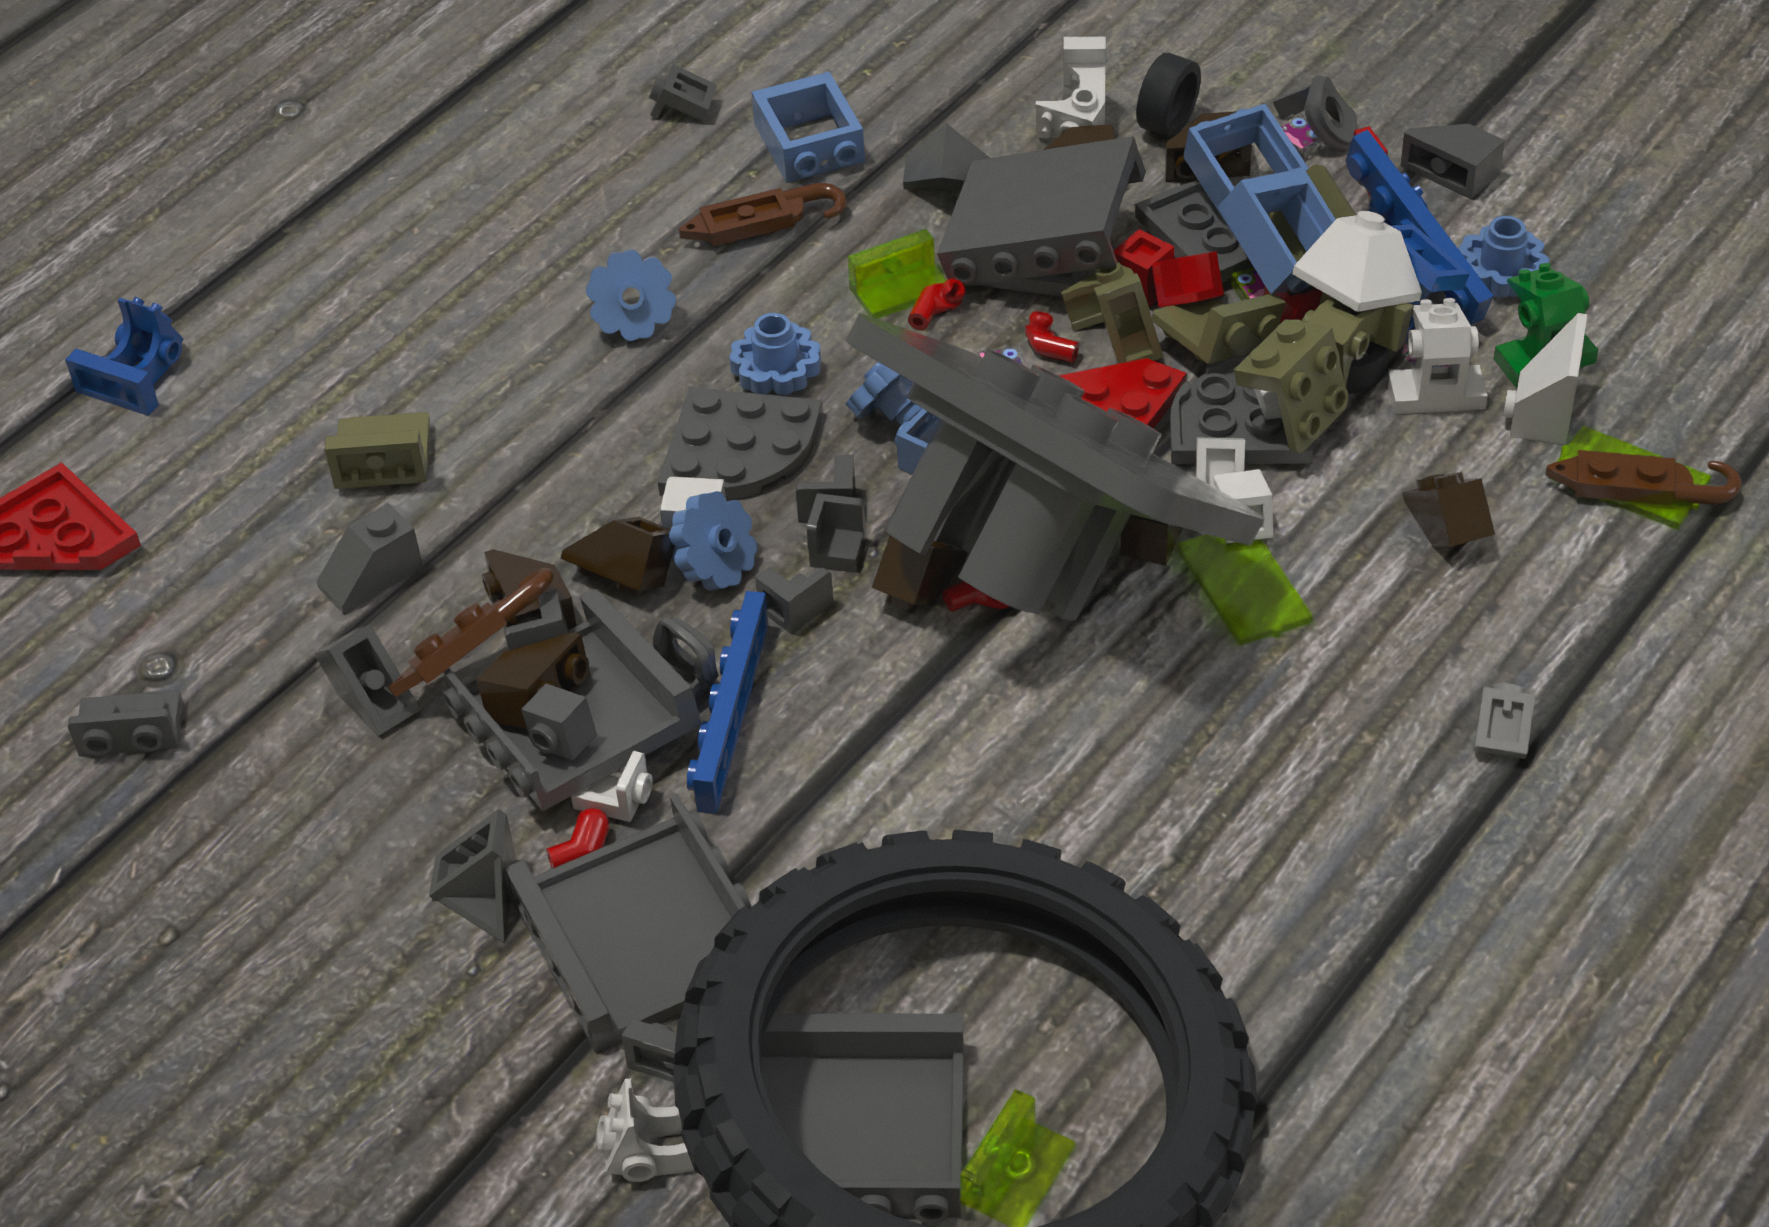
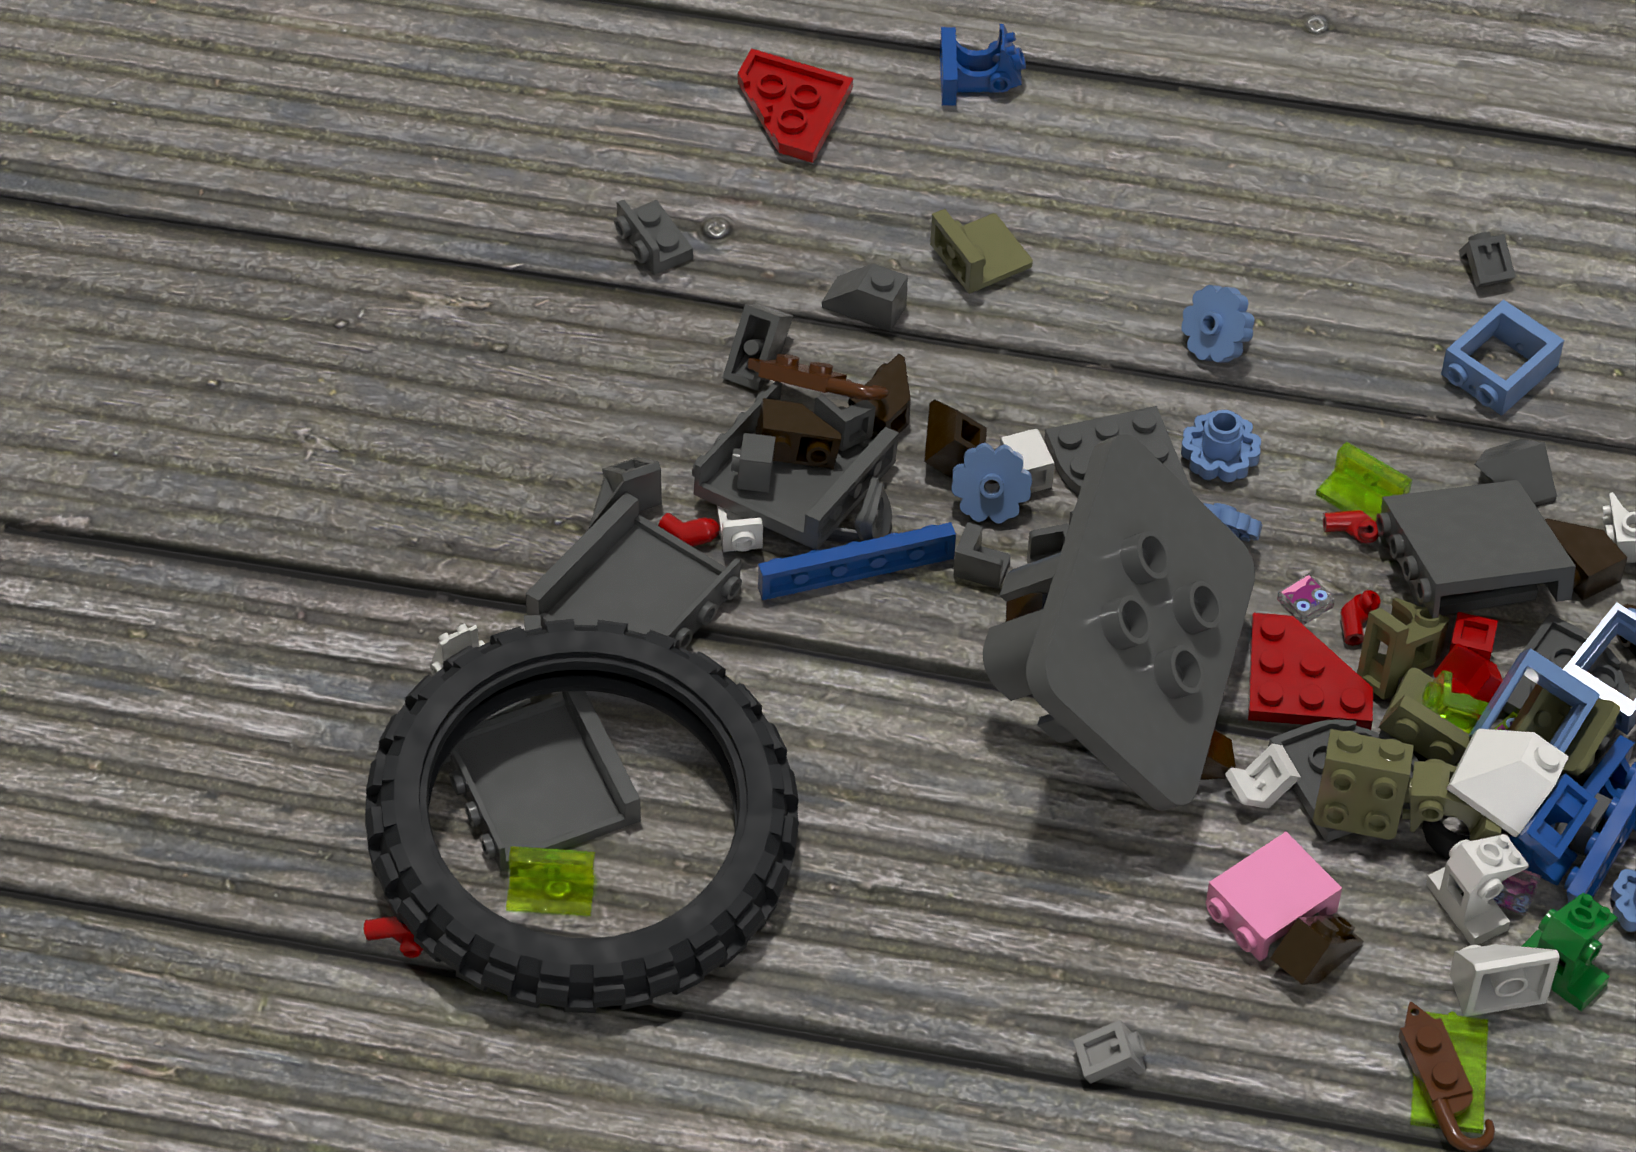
camera: 60 degrees right, 5 degrees up
reddish brown plate [679,183,847,247] -> none
clear neon green piece [1177,534,1313,646] -> none
white panel [1214,469,1273,543] -> none
none -> bright pink panel [1206,831,1342,961]
none -> clear neon green bracket [1422,670,1489,734]

